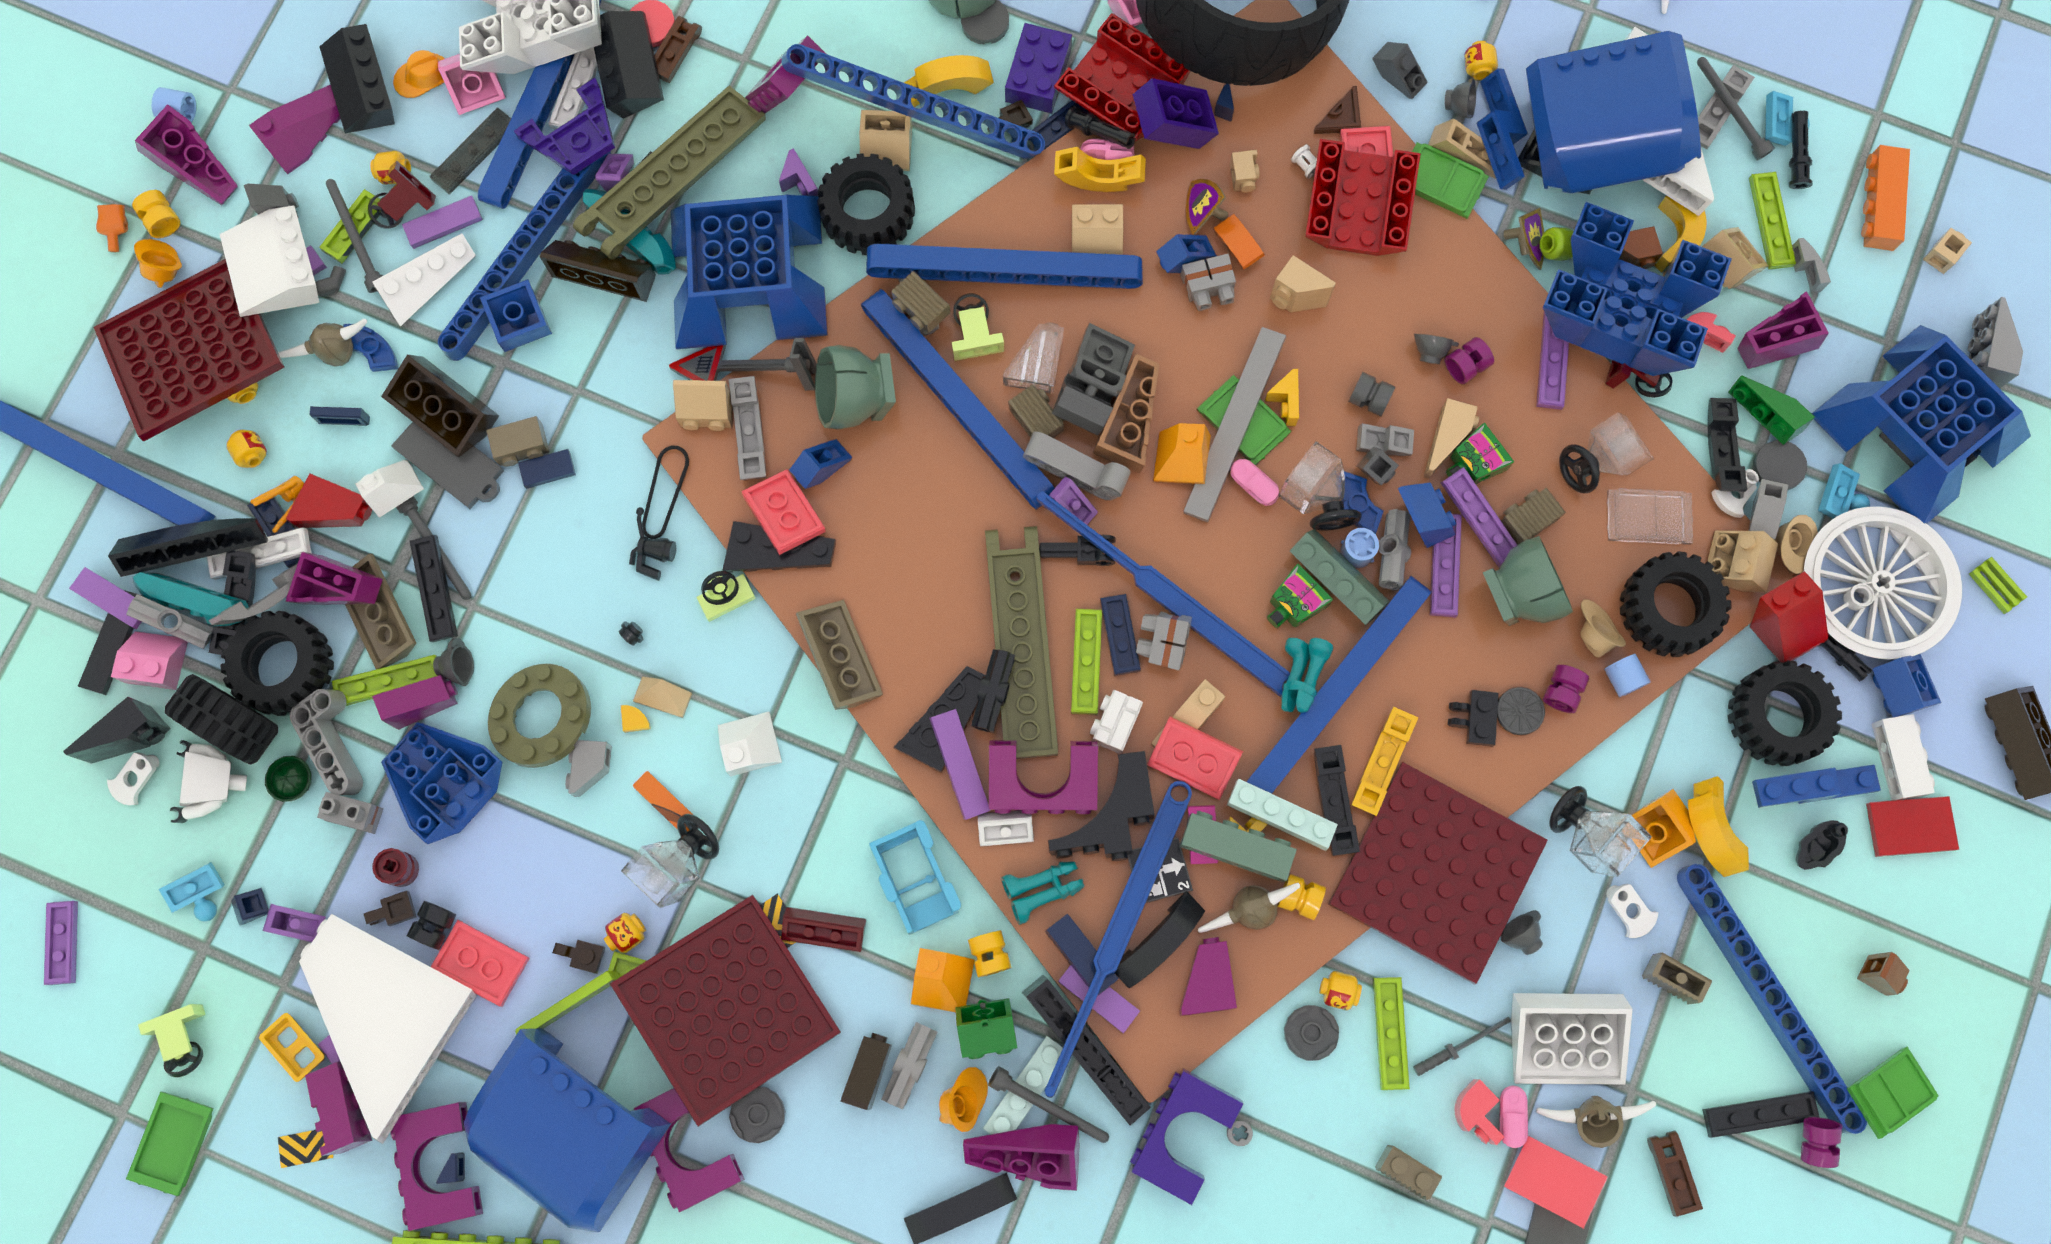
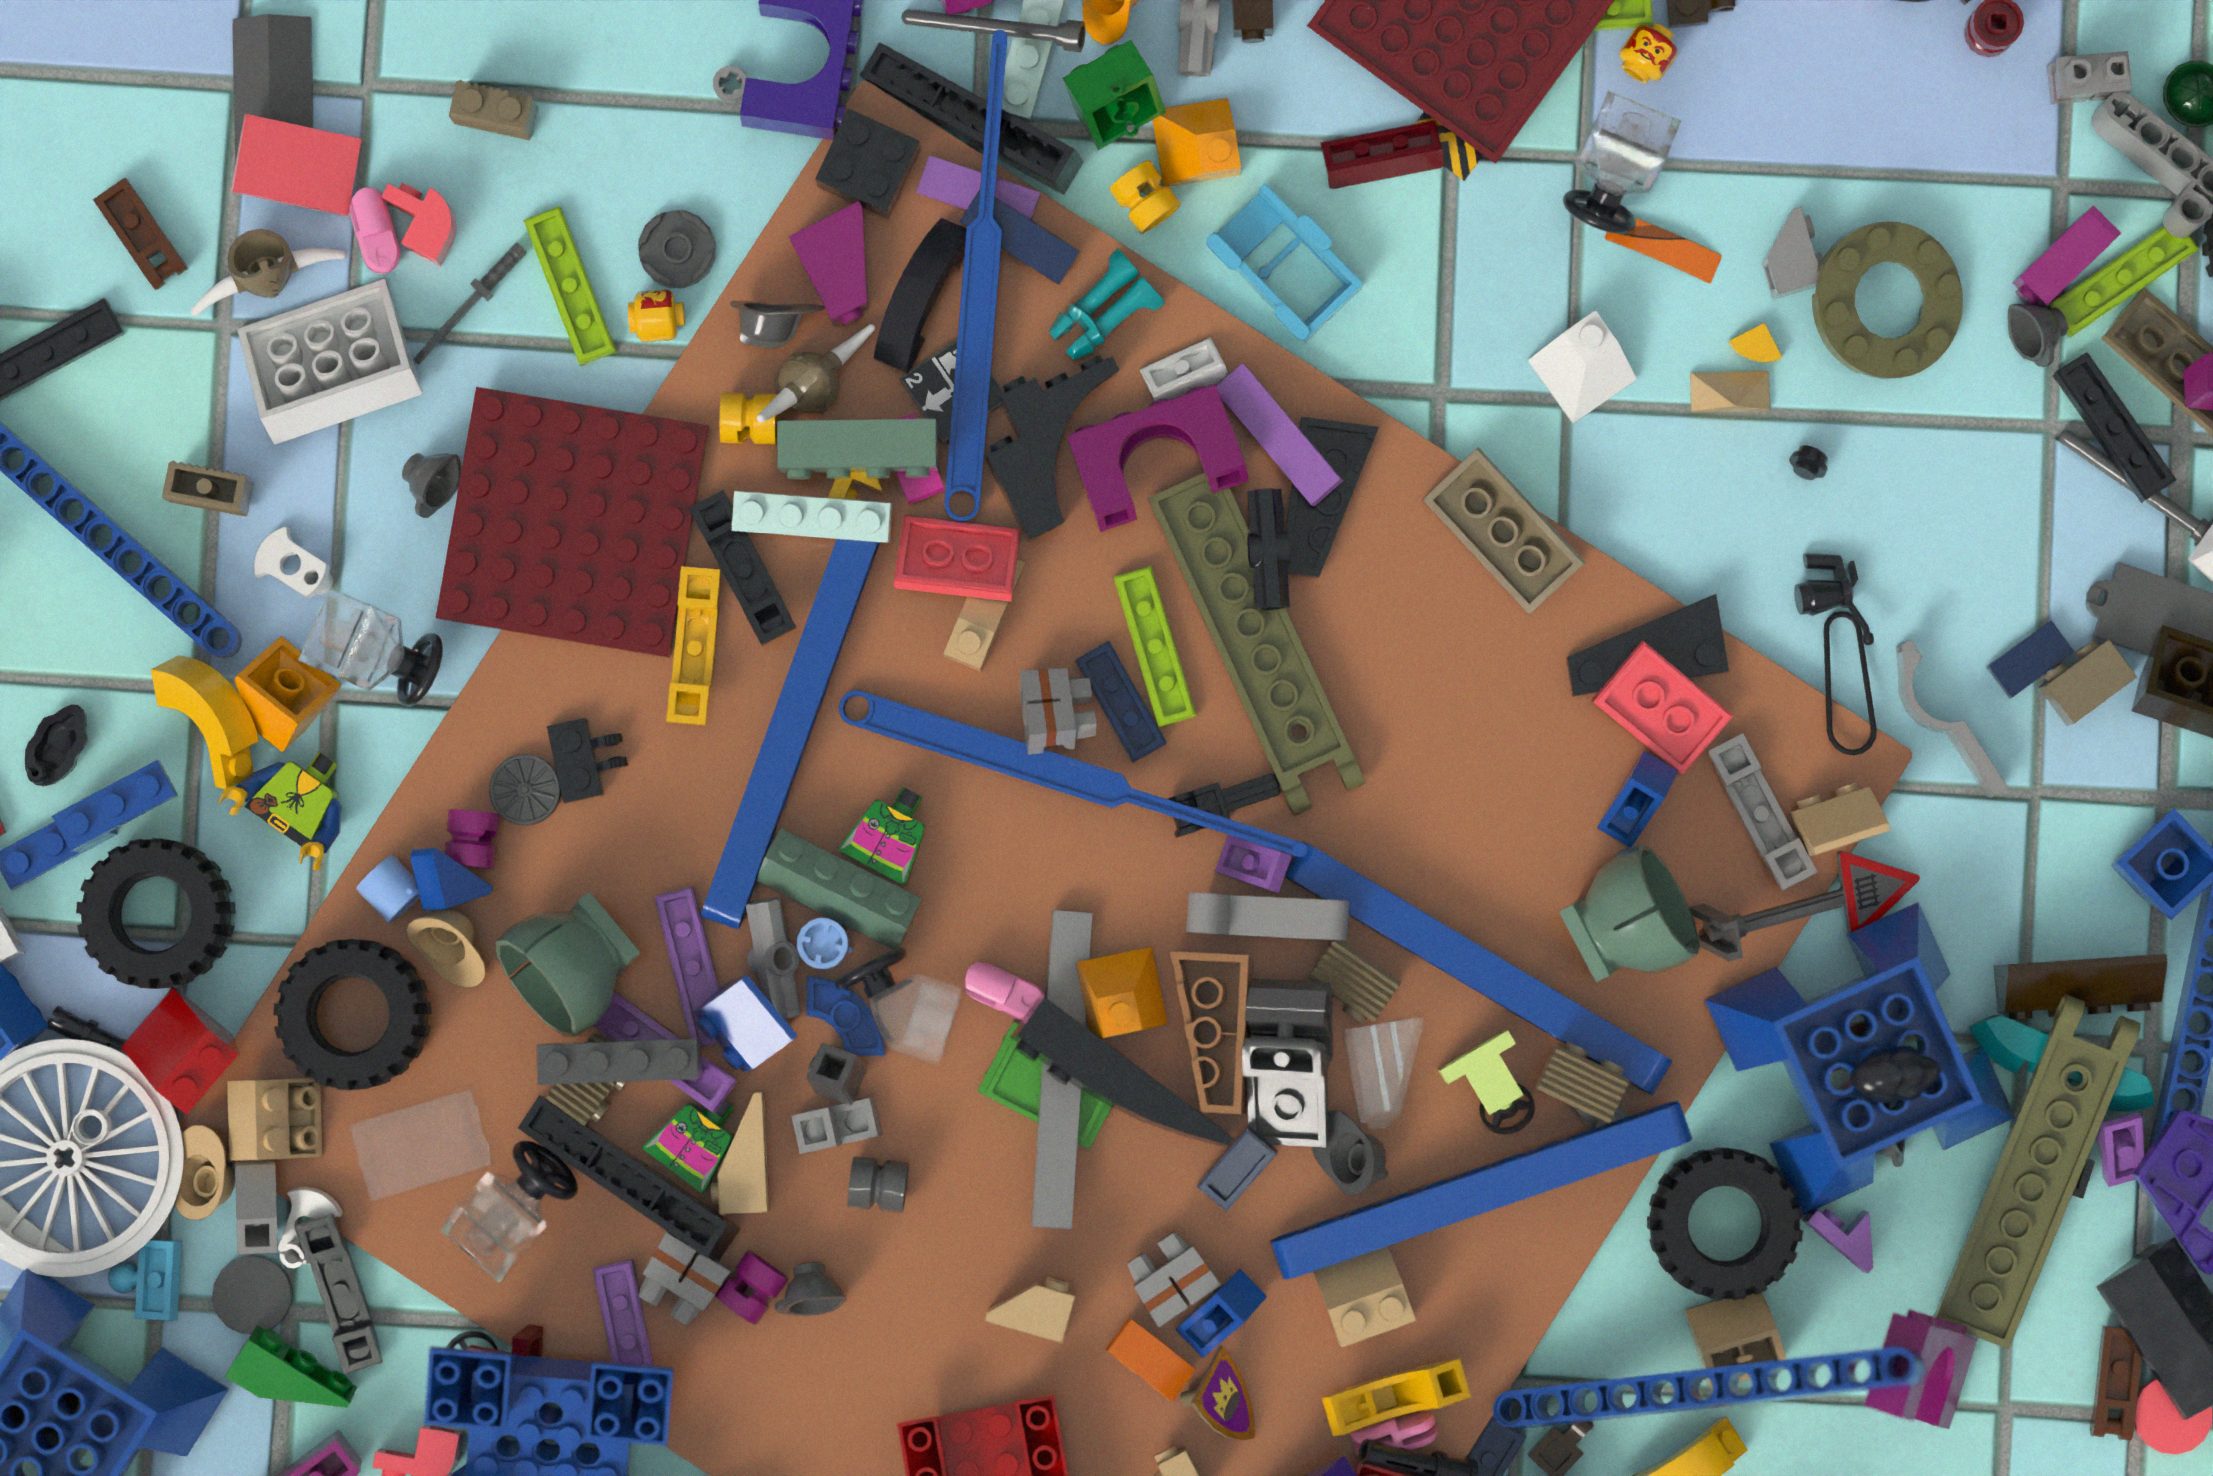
camera: 160 degrees right, 10 degrees up
blue wedge [381,722,503,844] -> none
yellowish green piece [696,571,756,622] -> none
white brick [1090,690,1143,754] -> none
yellow slope [1265,369,1299,426] -> none
teal piece [1281,638,1334,713] -> none
none -> torso [218,752,342,871]
none -> blue slope [410,848,493,911]
none -> black slope [518,1095,740,1261]
none -> dark grey brick [537,1038,703,1085]
none -> light grey hips [638,1231,733,1326]
none -> dark grey piece [730,300,825,348]
none -> black brick [815,108,921,219]
none -> black slope [1010,997,1234,1146]
none -> tile [1196,1126,1278,1212]
none -> dark grey piece [1312,1110,1389,1196]
none -> black arm [1850,1046,1941,1103]
none -> light grey piece [1896,639,2008,798]

